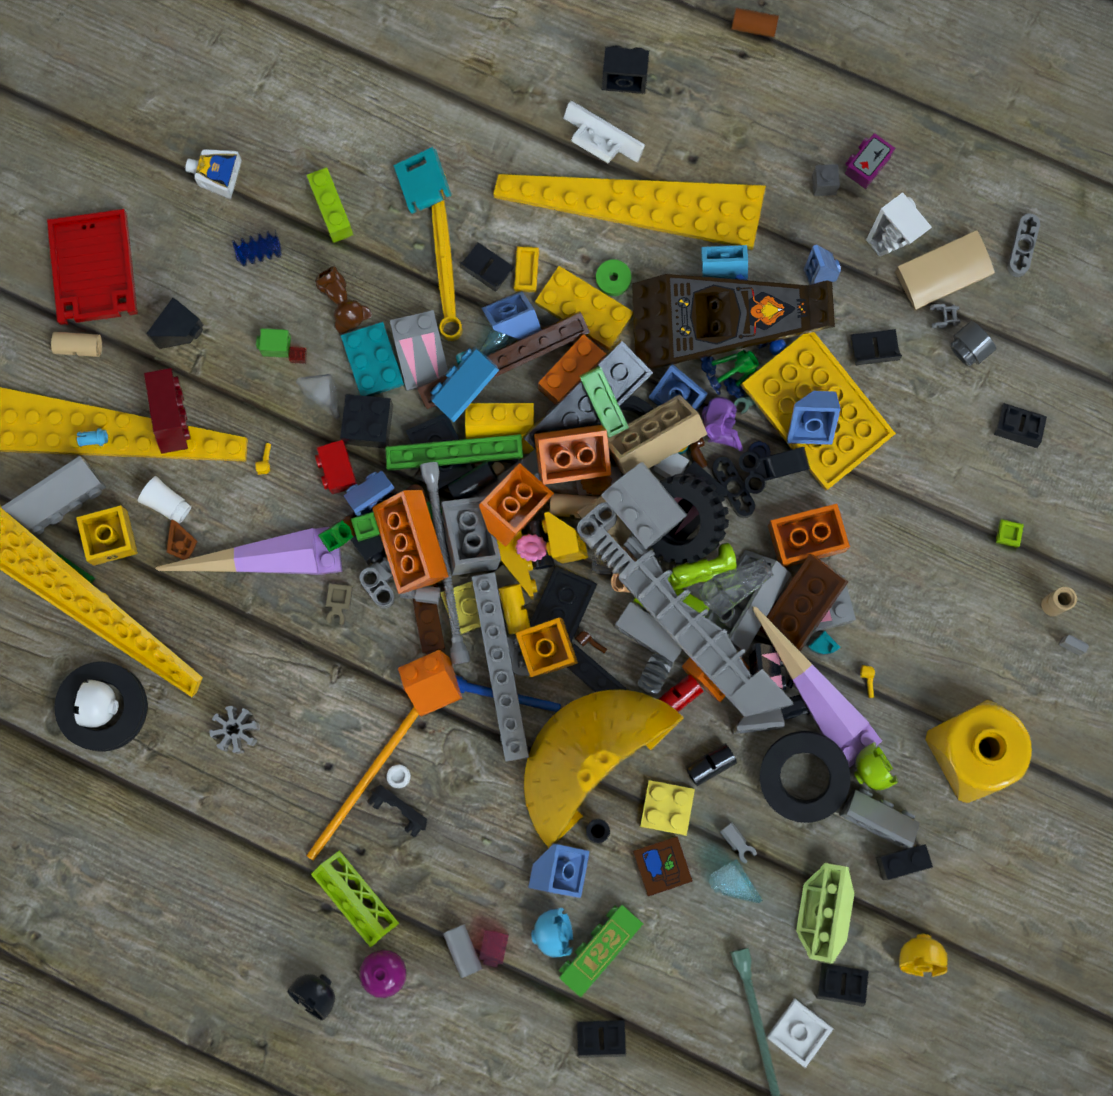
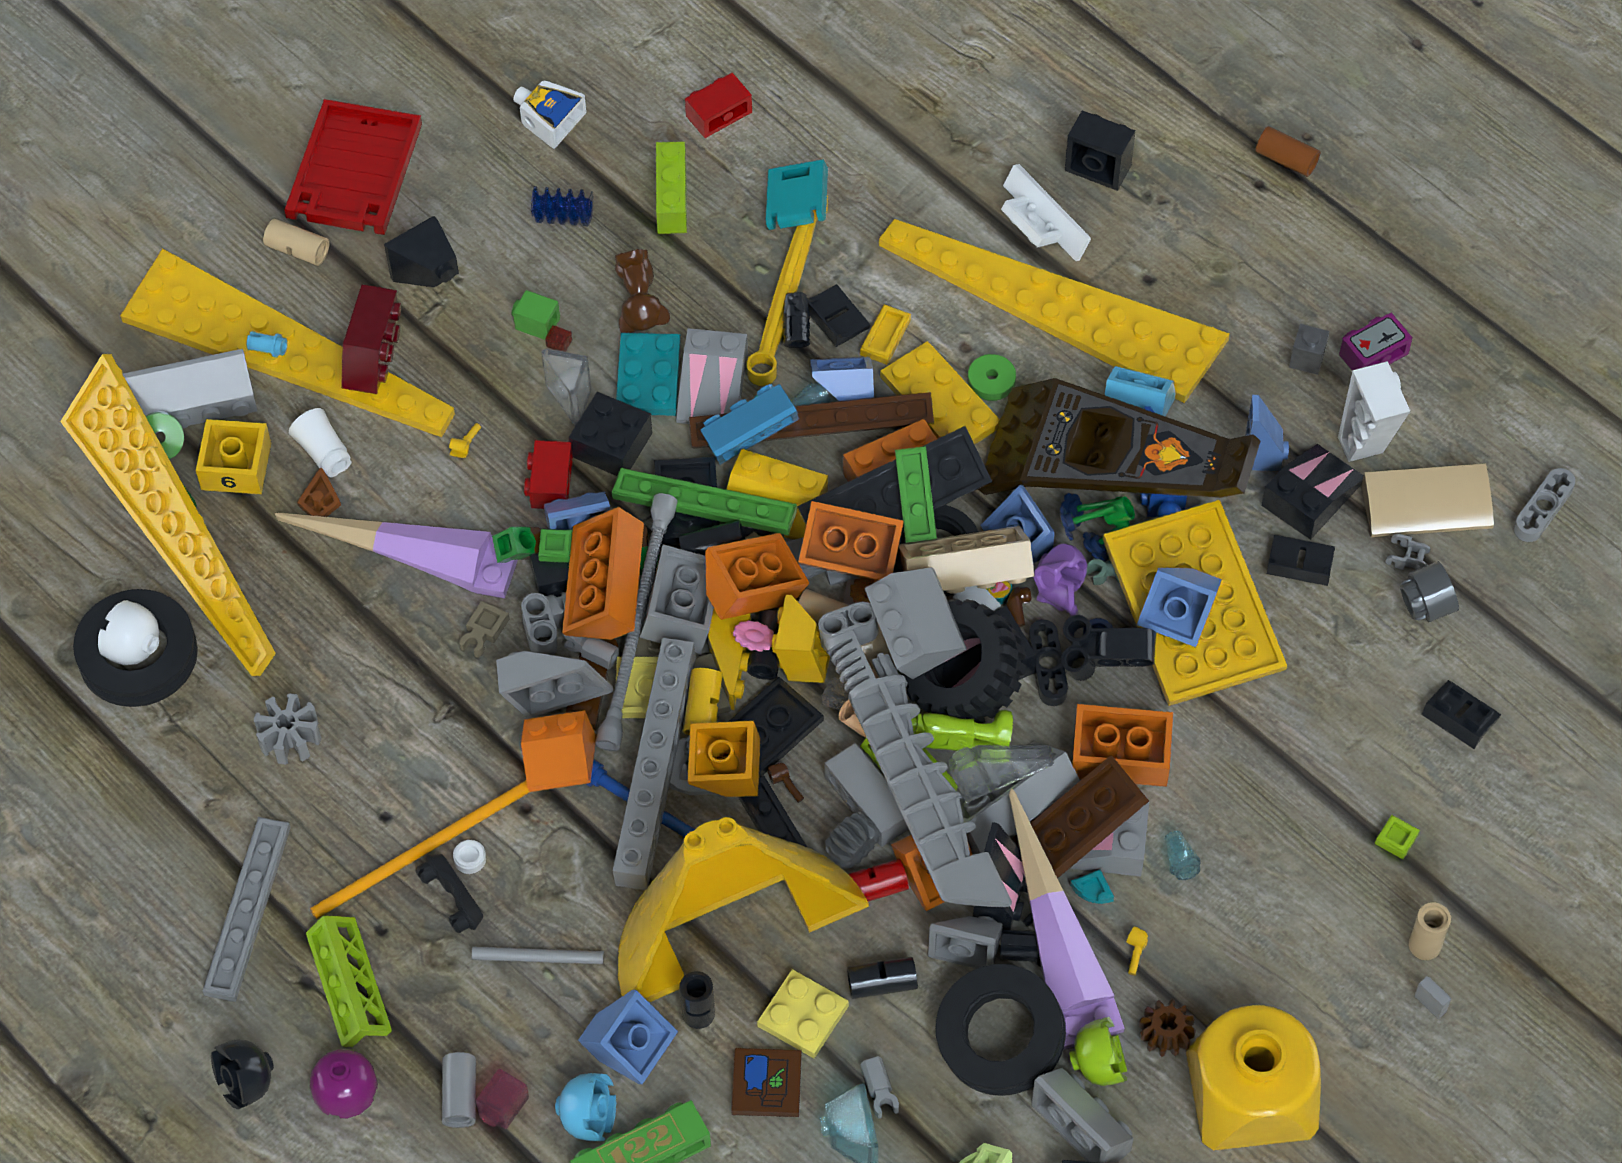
camera: 20 degrees right, 20 degrees down
none -> bright green piece [146,412,184,459]
none -> light grey tile [202,817,291,1002]
none -> light grey bar [472,947,604,964]
none -> light grey slope [496,651,613,718]
none -> red brick [685,72,752,138]
none -> black hinge [783,292,810,348]
none -> reddish brown gear [1139,999,1196,1057]
none -> clear light blue cone [1164,831,1201,880]
none -> black slope [1261,444,1364,540]

